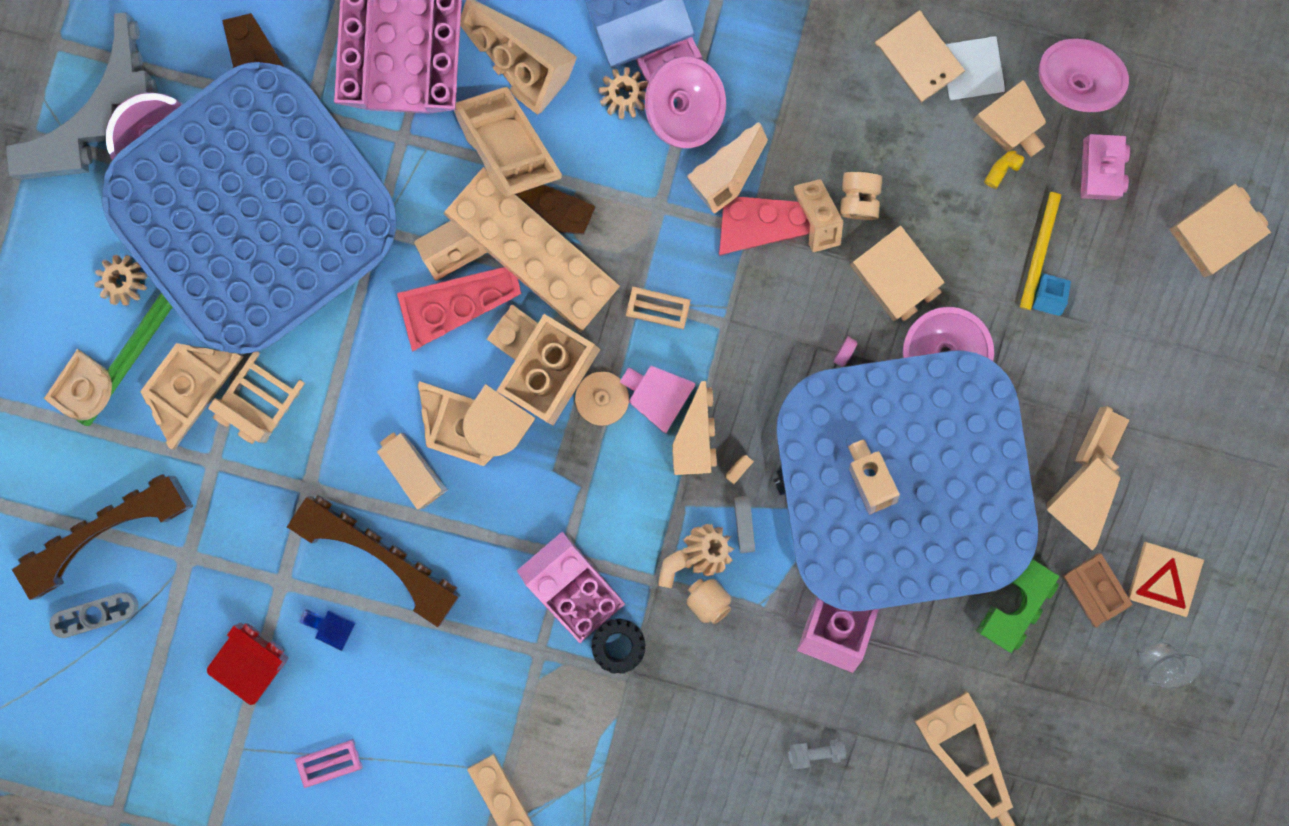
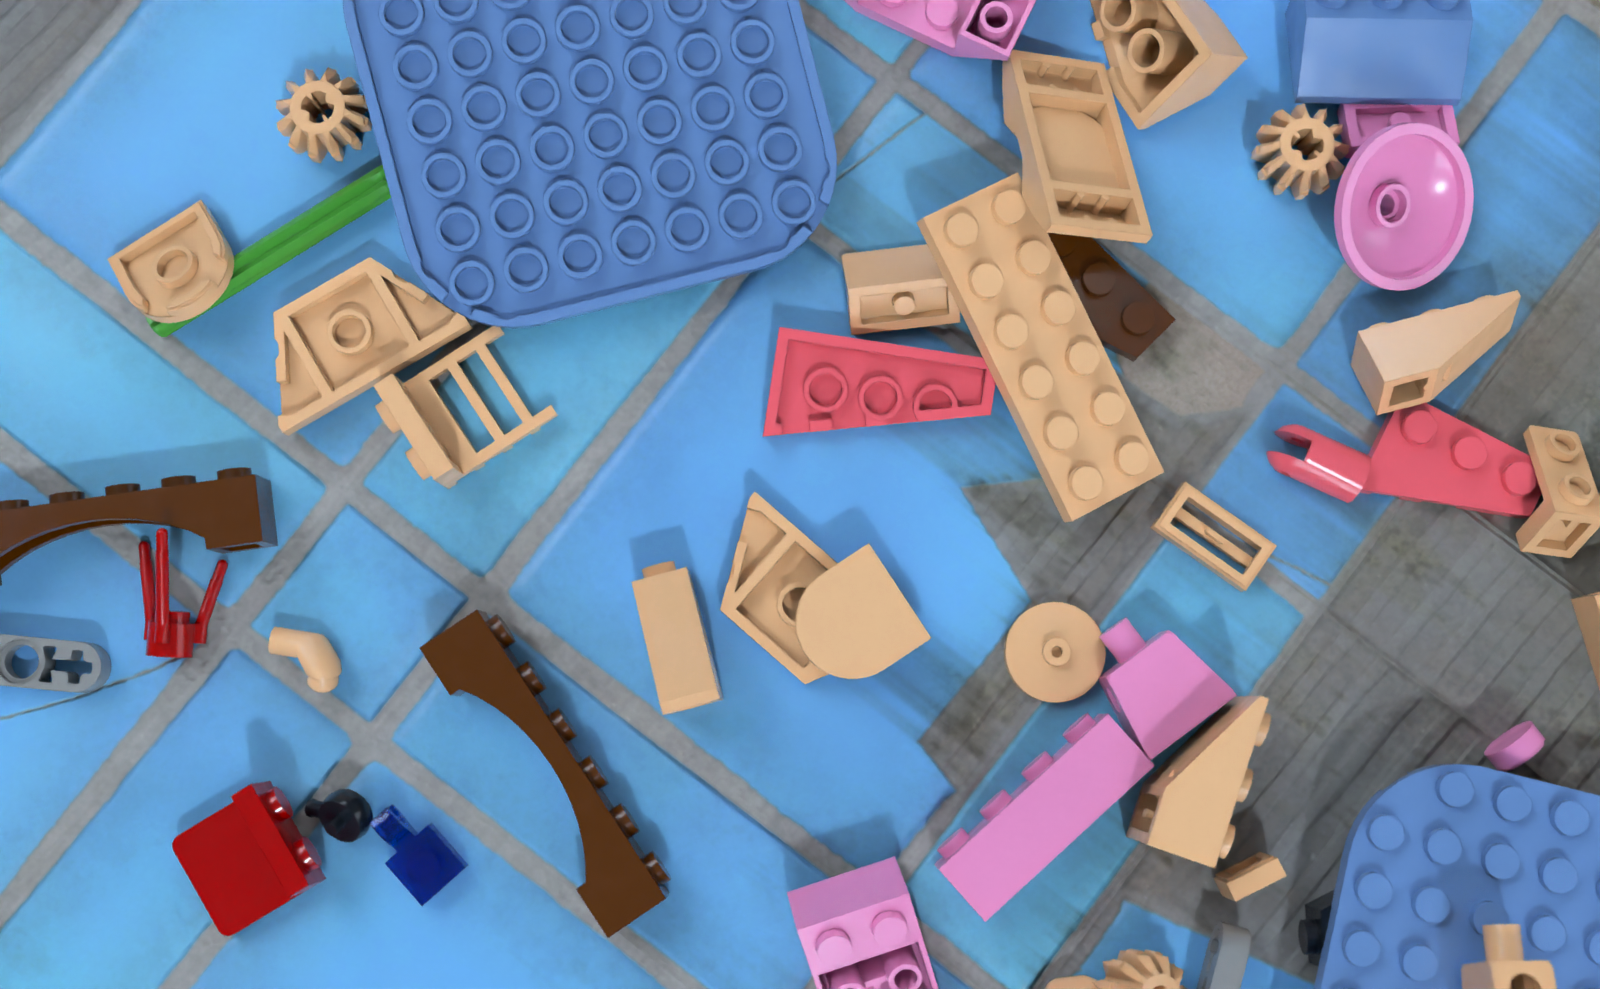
camera: 20 degrees right, 5 degrees down
light nougat plate [487,305,538,360] -> none
light nougat slope [497,314,600,426] -> none
none -> red plant [138,528,228,658]
none -> light nougat arm [268,626,342,693]
none -> black piece [304,789,373,842]
none -> bright pink brick [934,713,1155,922]
none -> coral piece [1266,424,1372,503]

